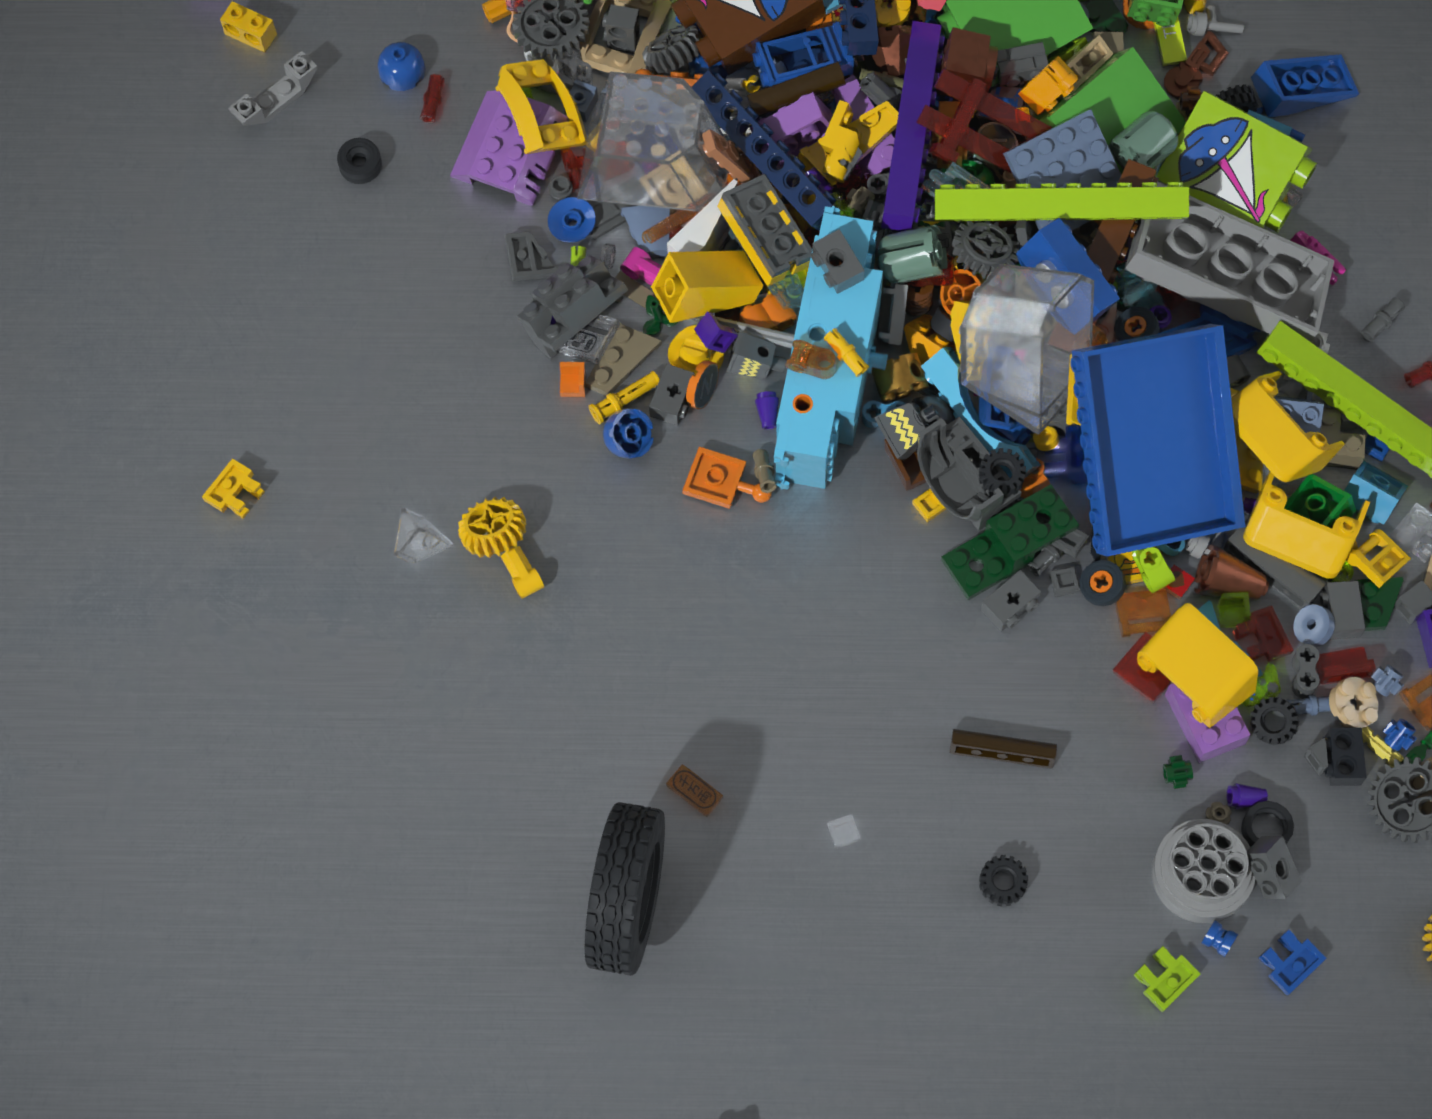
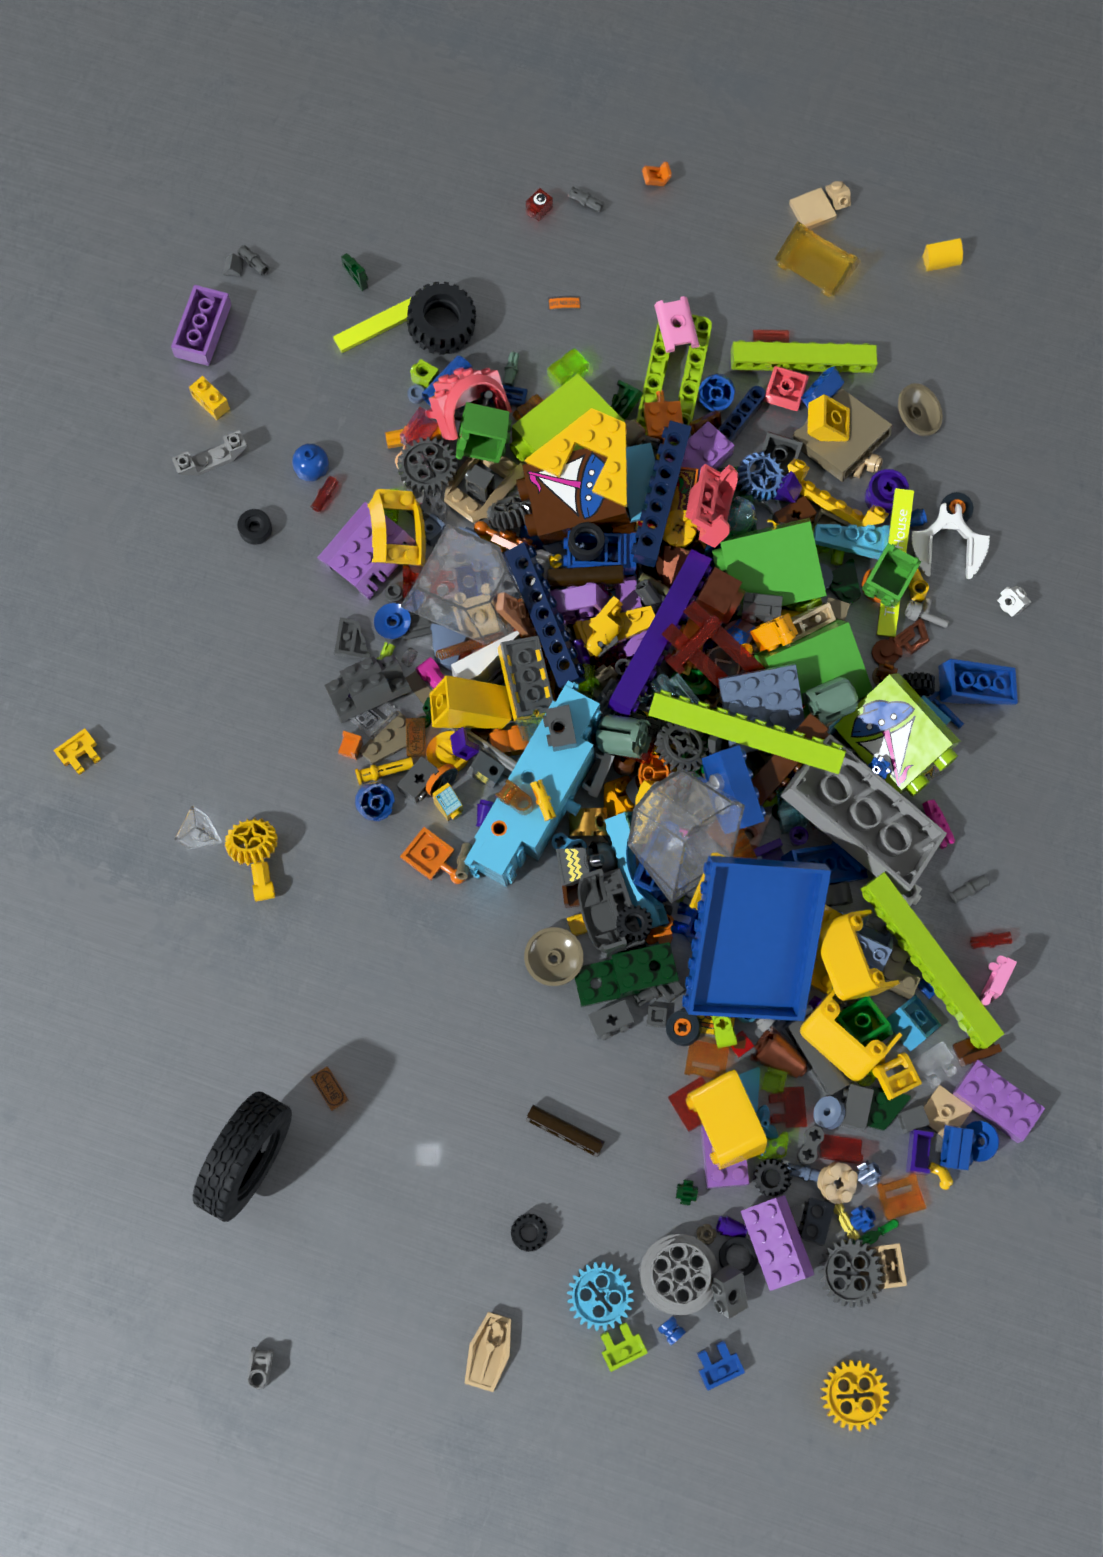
camera: 15 degrees right, 5 degrees up
yellow tile [1033,426,1059,451] -> none
black bush [1114,307,1160,341] -> none
none -> clear orange tile [406,718,426,757]
none -> slope [432,783,463,821]
none -> tan piece [465,1311,511,1392]
none -> dark tan dish [524,927,583,986]
none -> medium azure gear [567,1262,634,1331]
none -> black tyre [568,522,605,561]
none -> medium lavender brick [740,1195,815,1291]
none -> blue plant [868,757,891,779]

